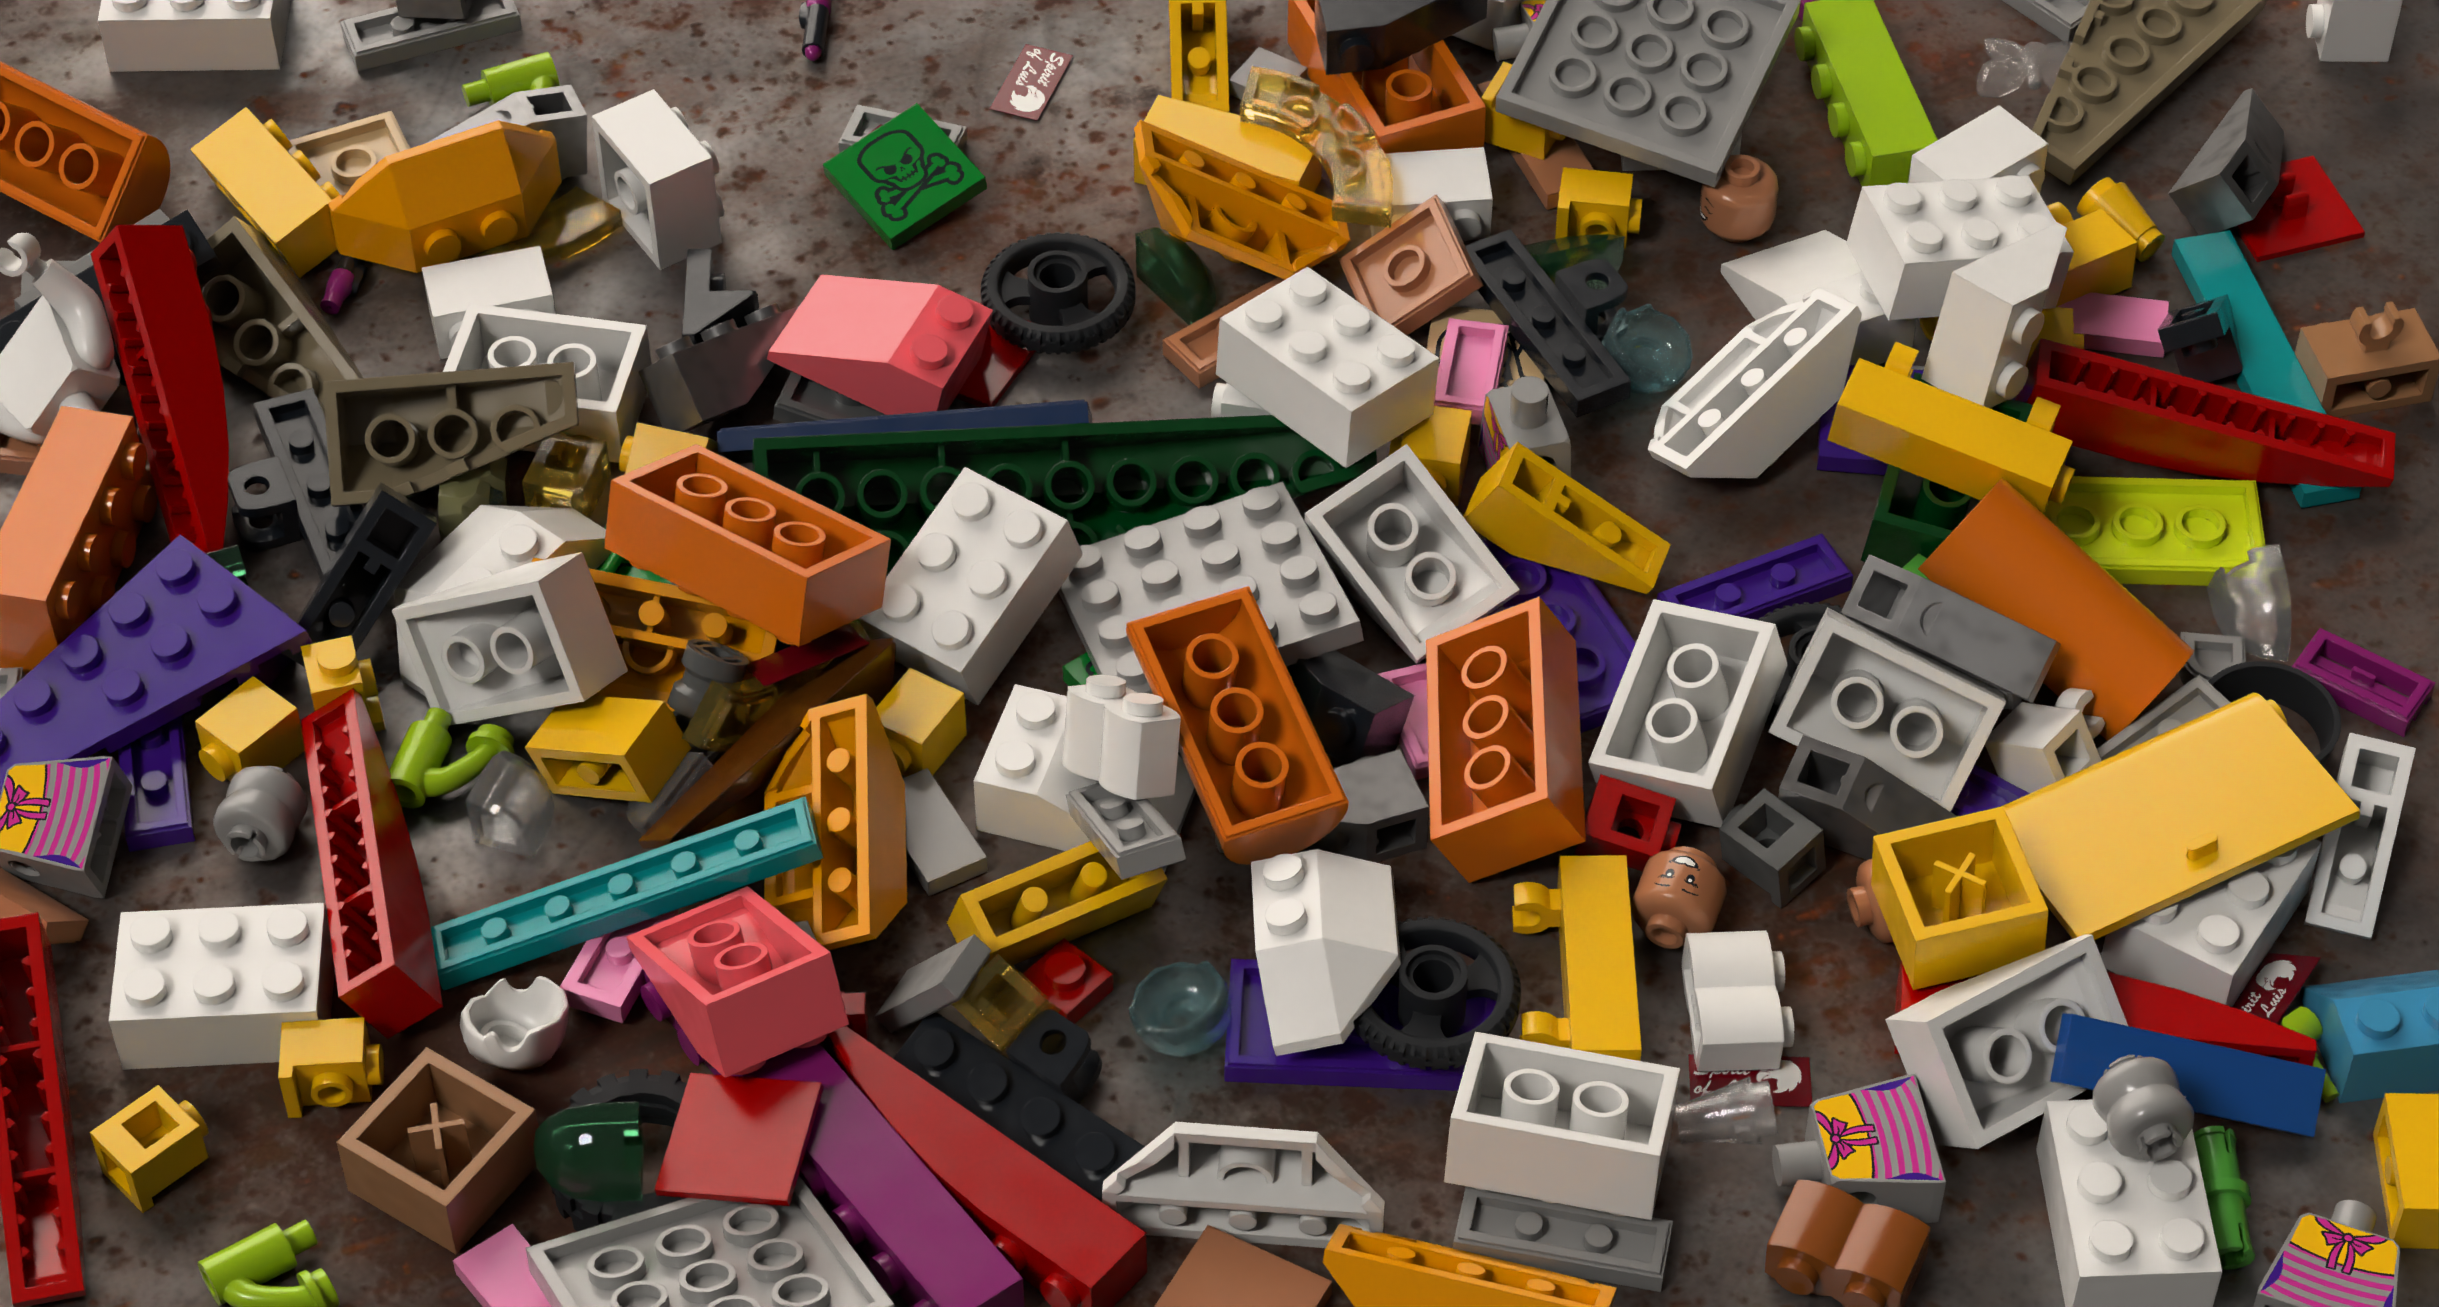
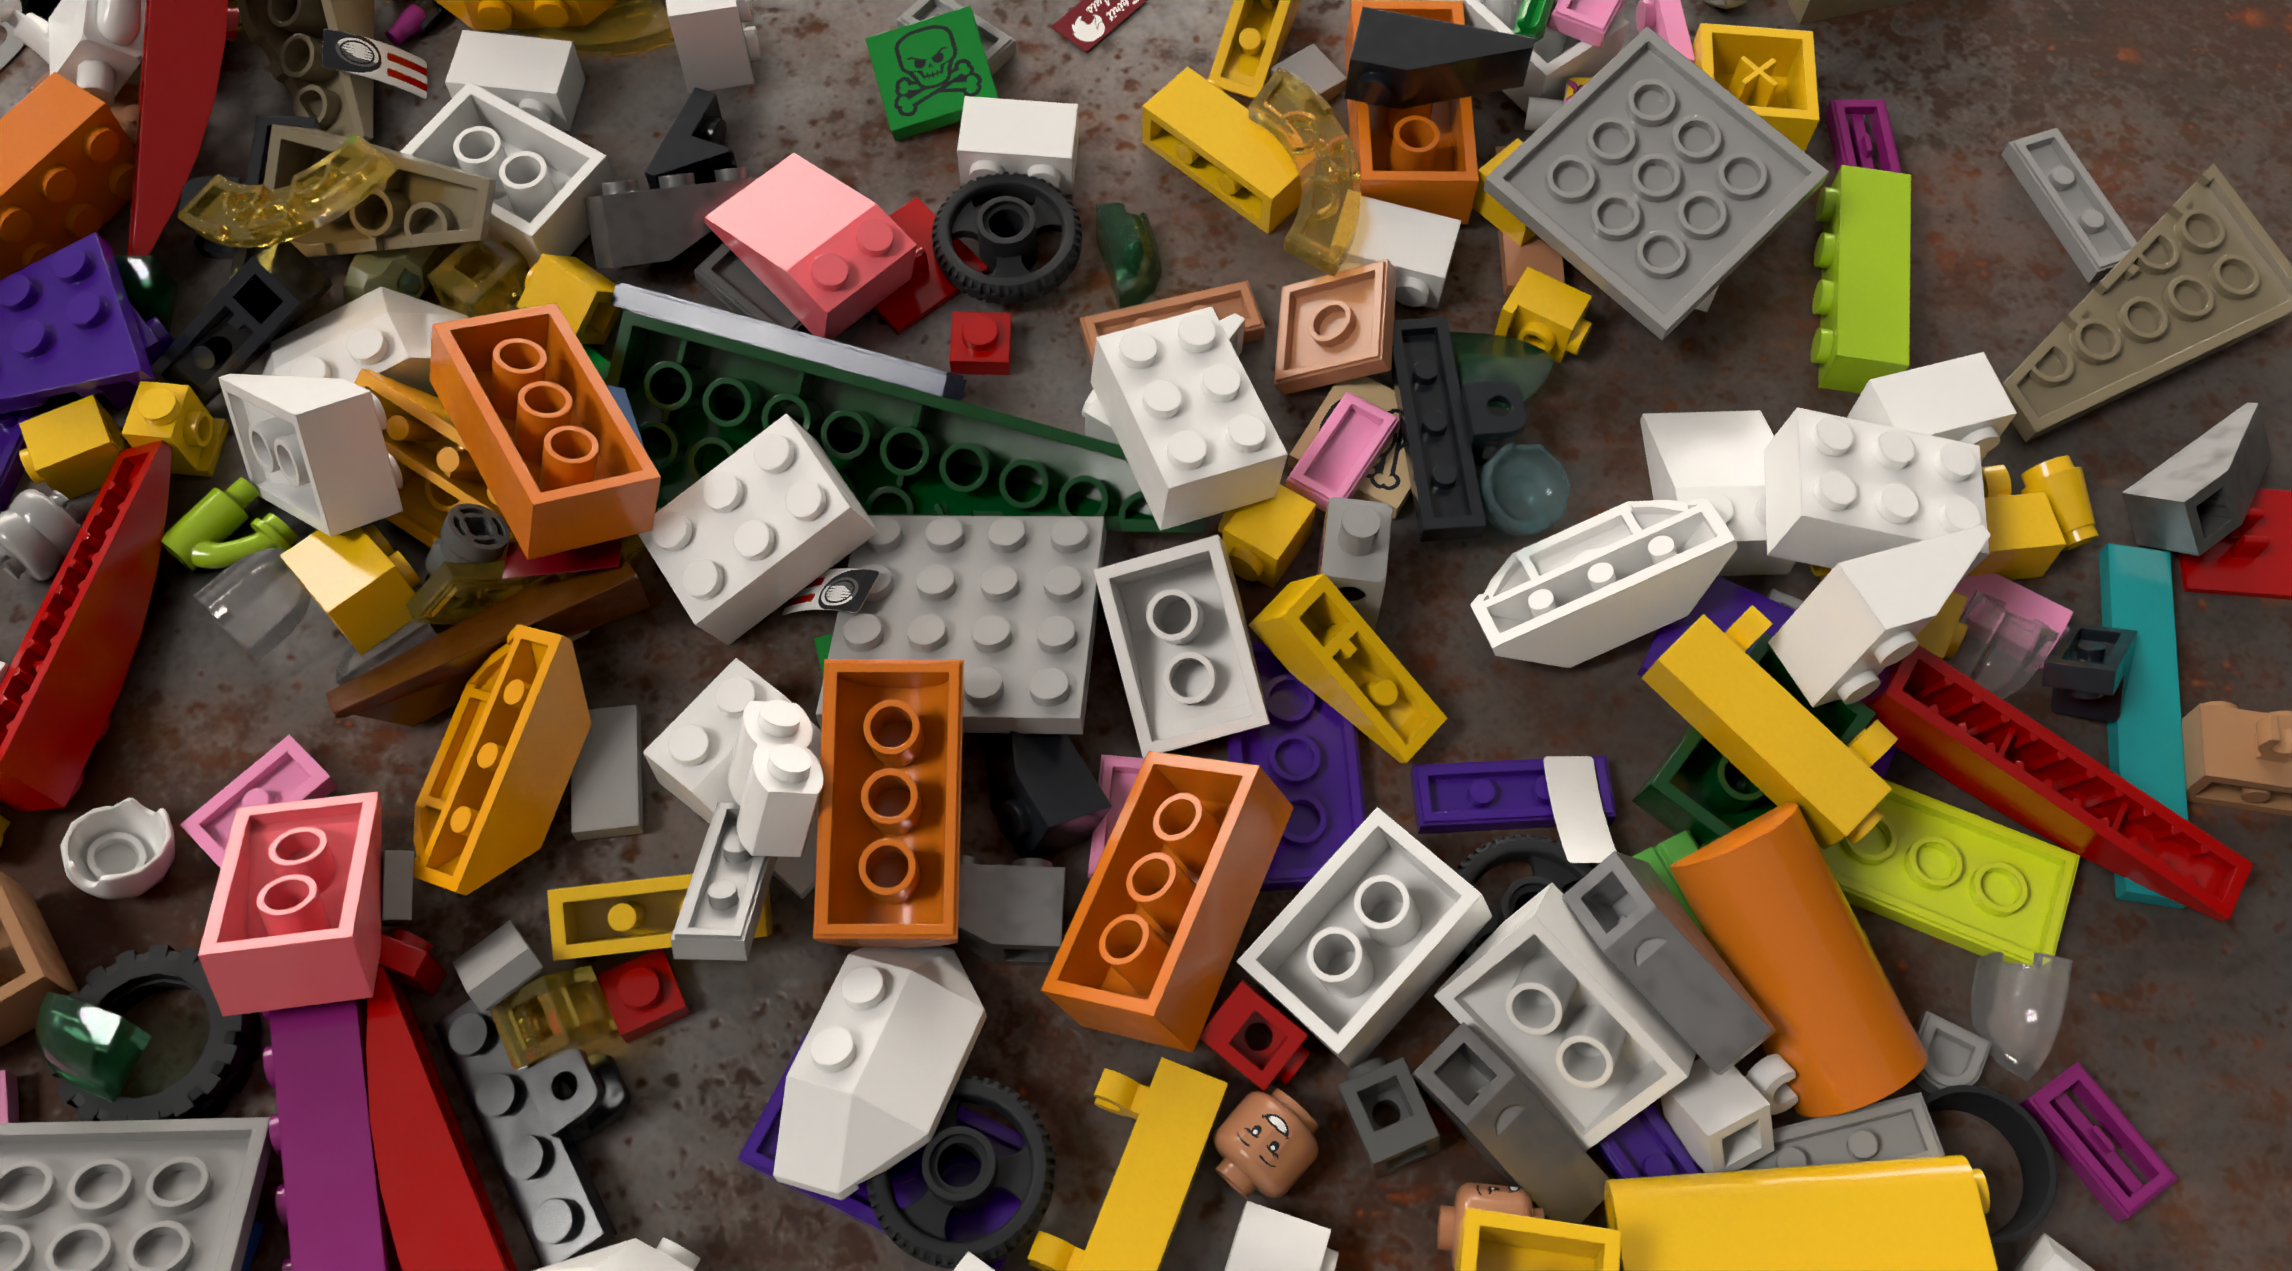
camera: 20 degrees right, 15 degrees up
teal tile [431,796,824,990] -> none
piece [654,1073,824,1206] -> none
yellow brick [876,668,967,777] -> none
clear light blue hair [1128,961,1232,1058] -> none
light orange wedge [1134,120,1350,280] -> none
nougat head [1699,154,1779,243] -> none
clear piece [1976,38,2072,98] -> none
none -> clear yellow tile [177,133,398,248]
none -> sticker [322,29,427,99]
none -> sticker [782,568,879,616]
none -> red plate [949,311,1012,375]
none -> white brick [957,96,1079,195]
none -> white sticker [1543,756,1616,863]
none -> clear brick [1945,590,2059,699]

